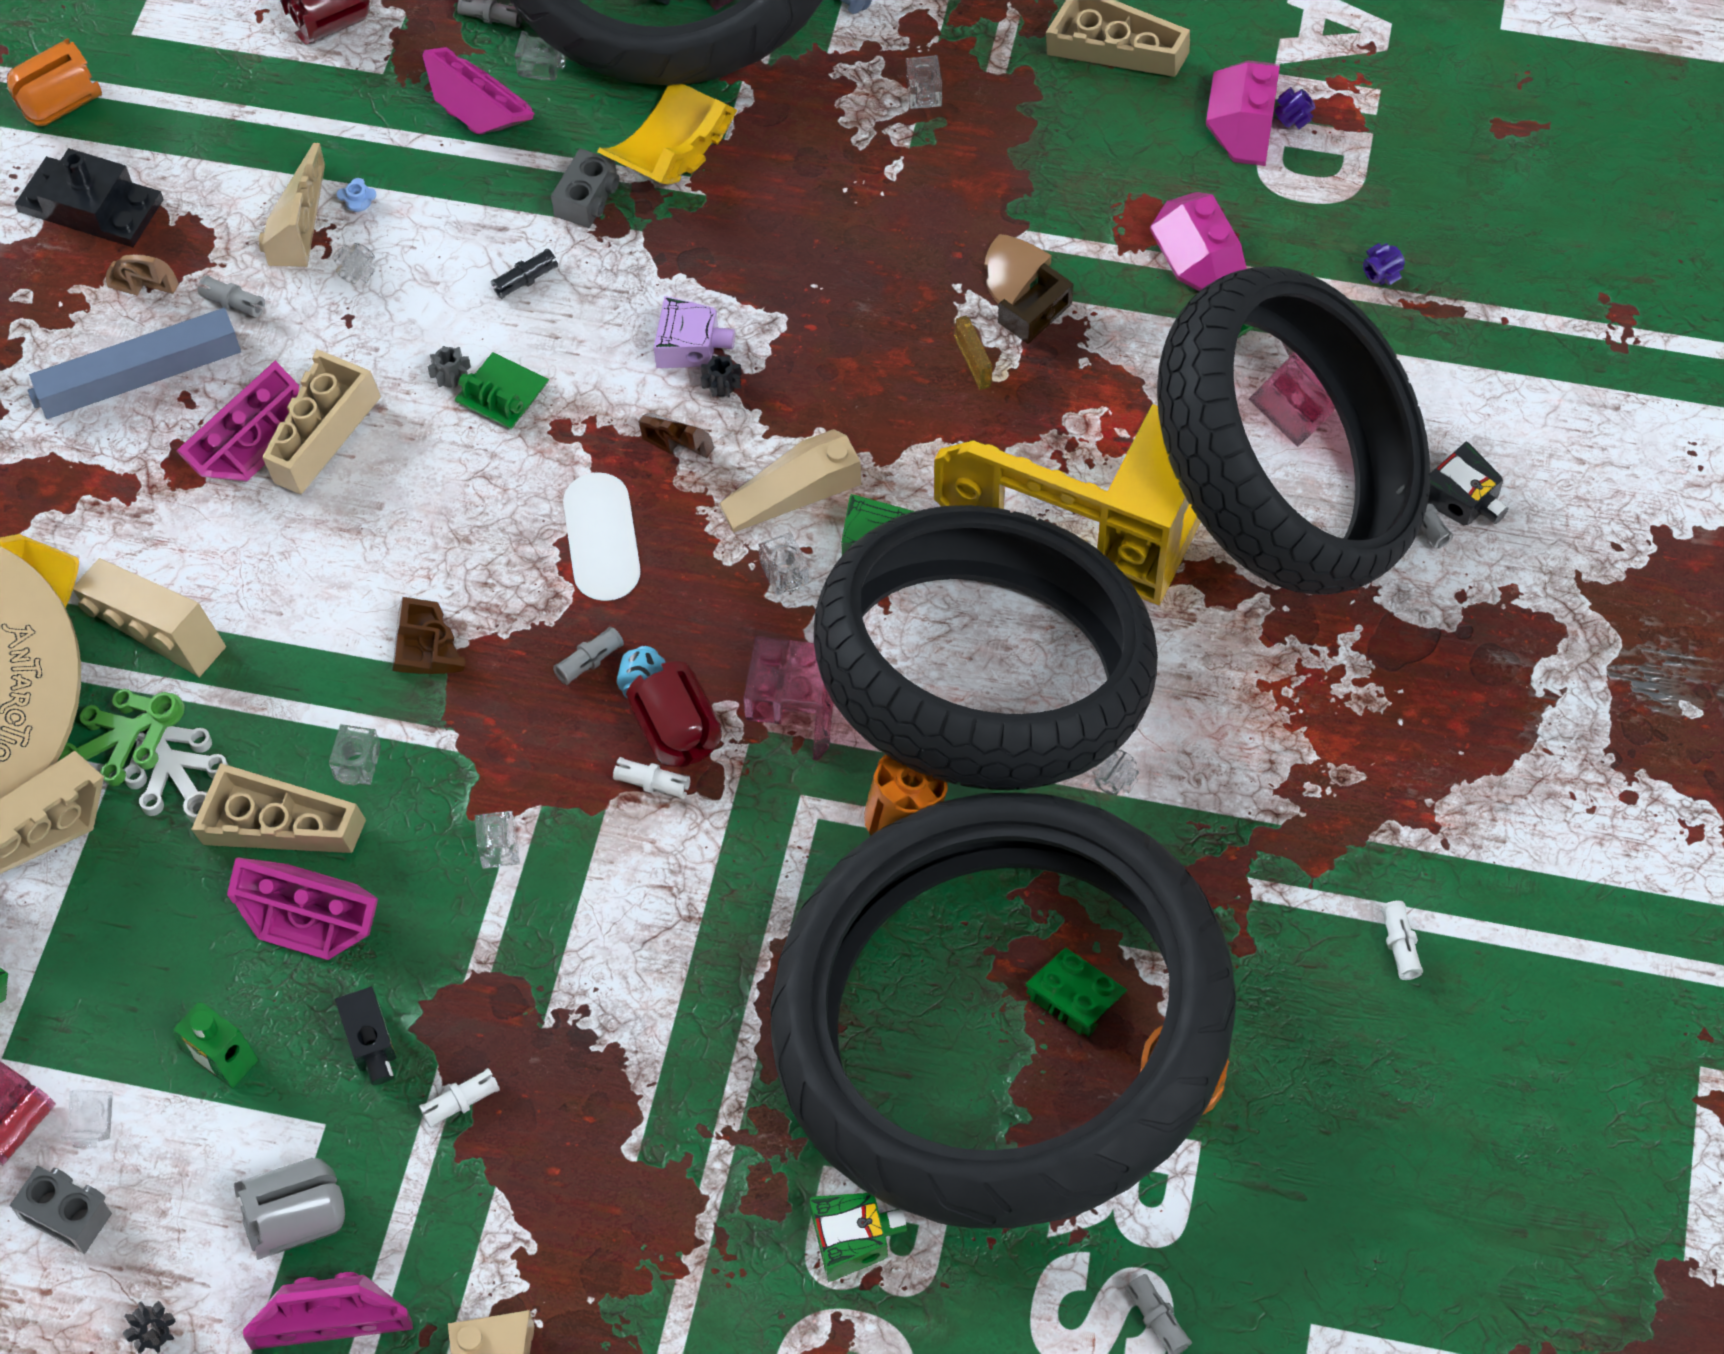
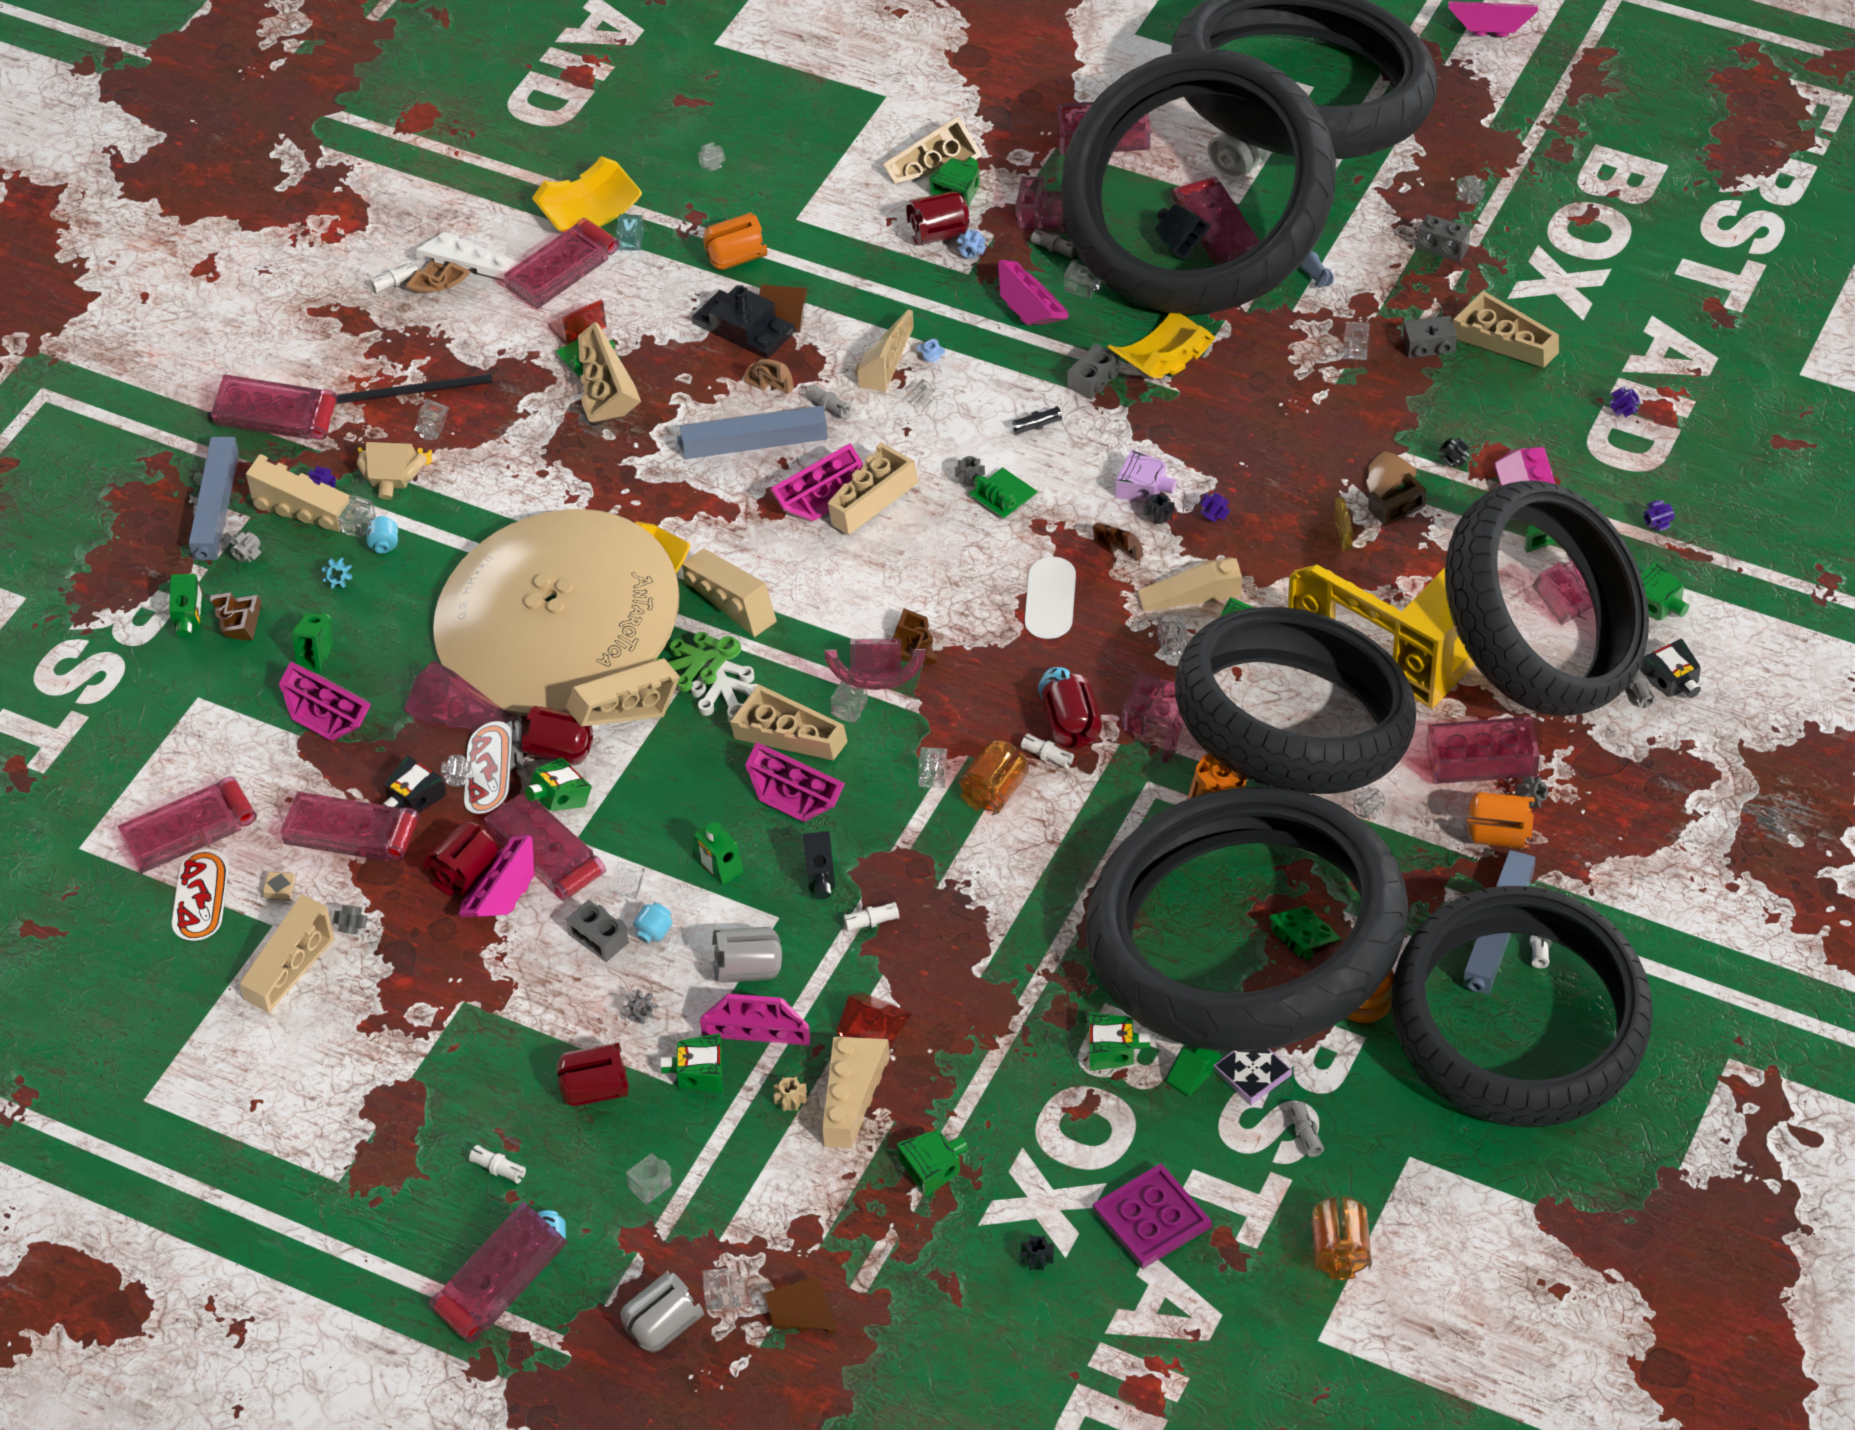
camera: 15 degrees right, 10 degrees down
light grey pin [553,626,624,685] -> none
dark pink wedge [1206,60,1280,166] -> none
none -> medium azure head [633,902,673,944]
none -> reddish brown slope [759,284,807,333]
none -> clear pink piece [824,638,926,690]
none -> clear red slope [836,992,911,1047]
none -> light blue gear [957,230,986,259]
none -> clear orange cylinder [957,740,1029,815]
none -> green slope [1167,1048,1222,1098]
none -> dark purple gear [1199,491,1230,522]
none -> tile [1214,1049,1292,1105]
none -> black tyre [1391,886,1653,1128]
none -> dark grey brick [1403,316,1457,358]
none -> clear pink brick [1426,717,1540,784]
none -> black gear [1439,437,1470,468]
none -> sand blue brick [1463,850,1536,995]
none -> orange cylinder [1466,792,1535,849]
none -> dark grey gear [1515,776,1548,808]
none -> green torso [1641,562,1689,621]

